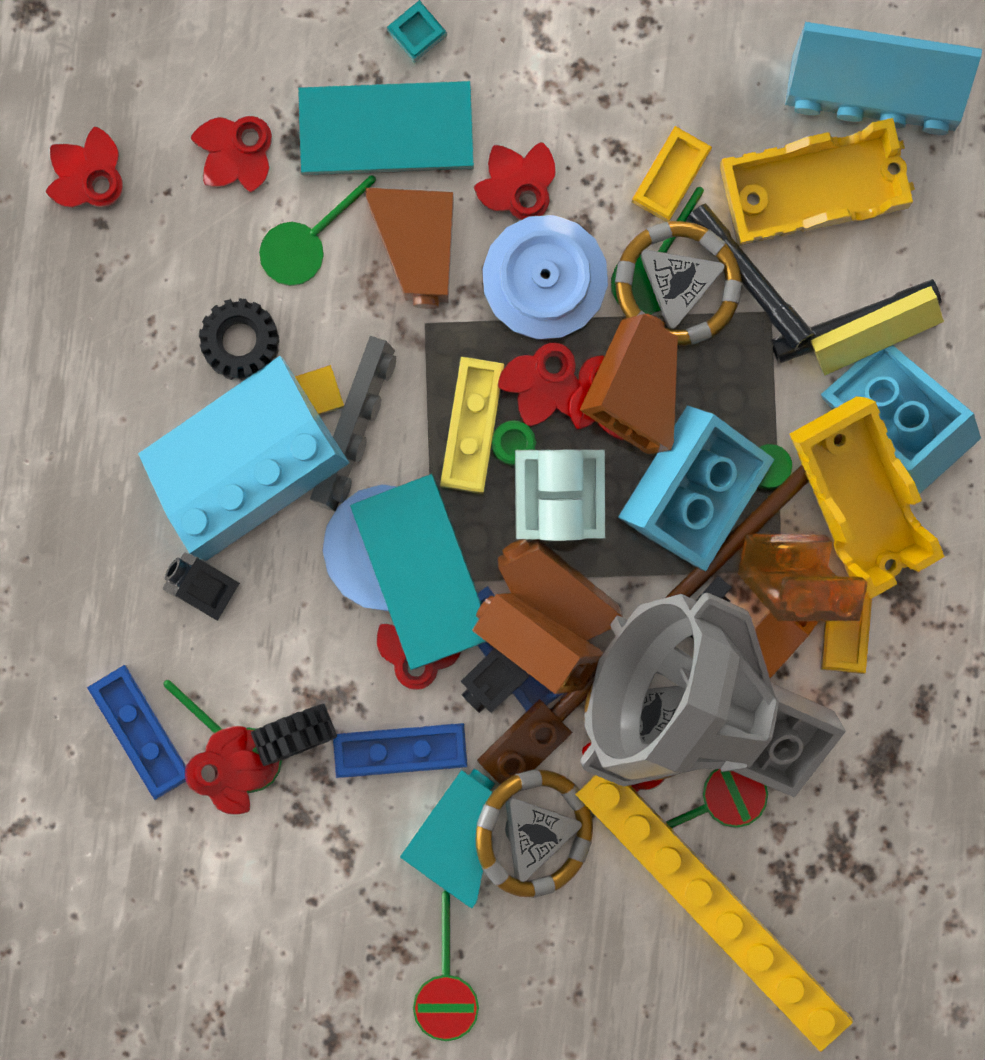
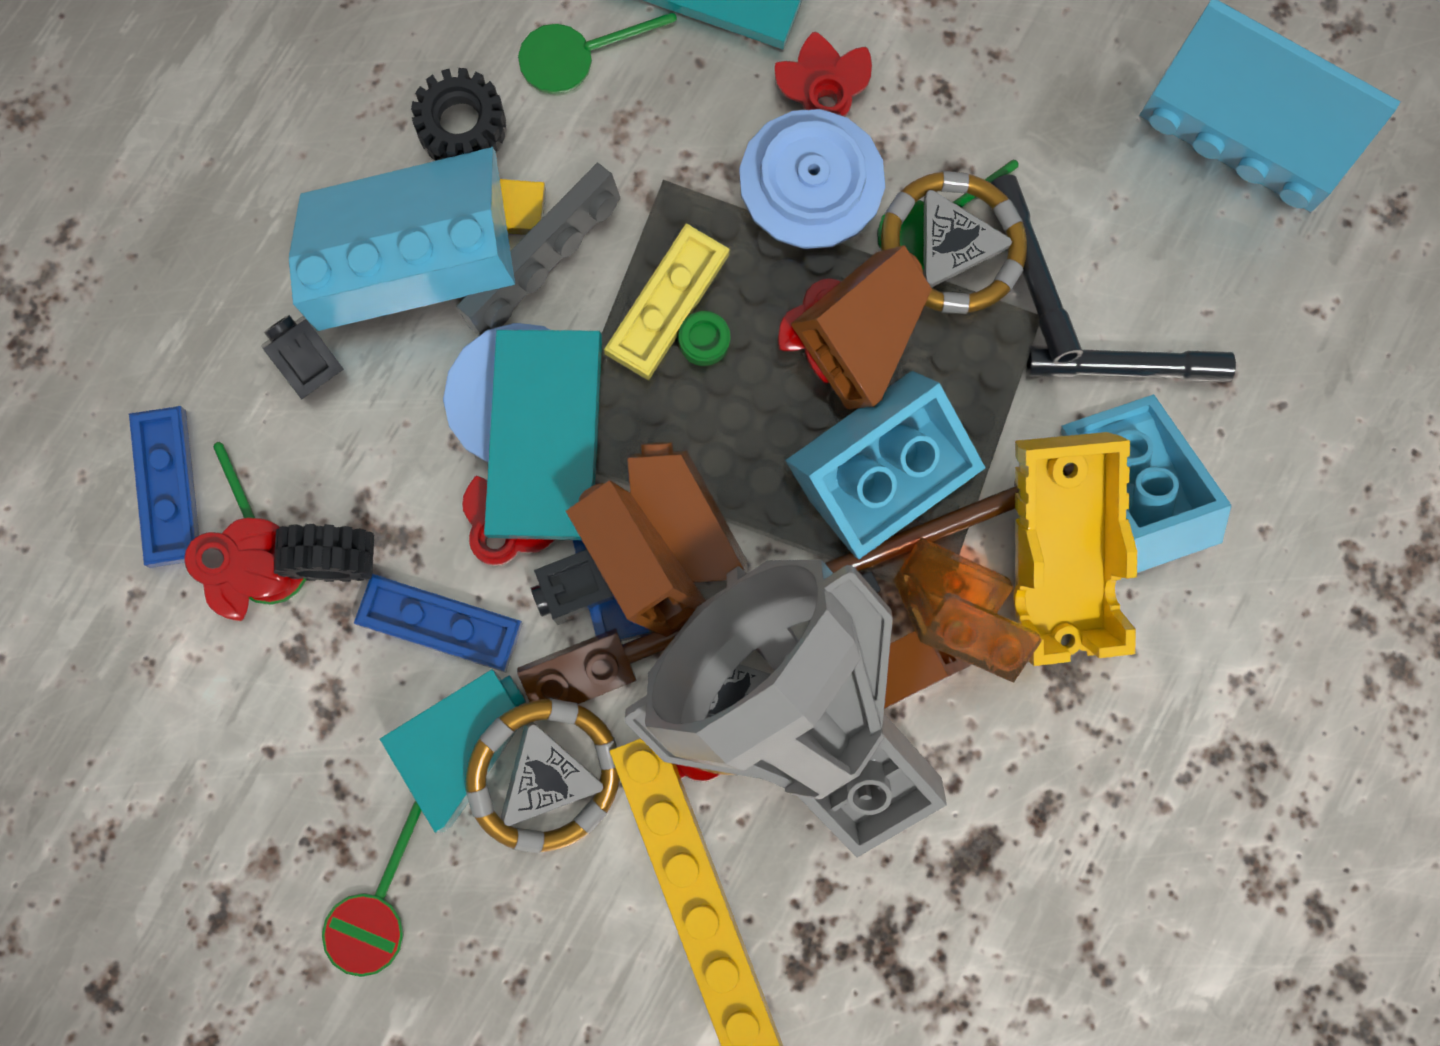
camera: 15 degrees right, 5 degrees down
dark orange slope [366,188,454,309] -> none
red plate [497,343,580,426] -> none
light aqua plate [515,449,605,541] -> none
yellow tile [631,126,712,222] -> none
red piece [666,769,768,828] -> none
yellow piece [720,118,915,246] -> none
green tile [758,444,792,490] -> none
light yellow tile [811,286,944,376] -> none
yellow tile [821,582,872,674] -> none

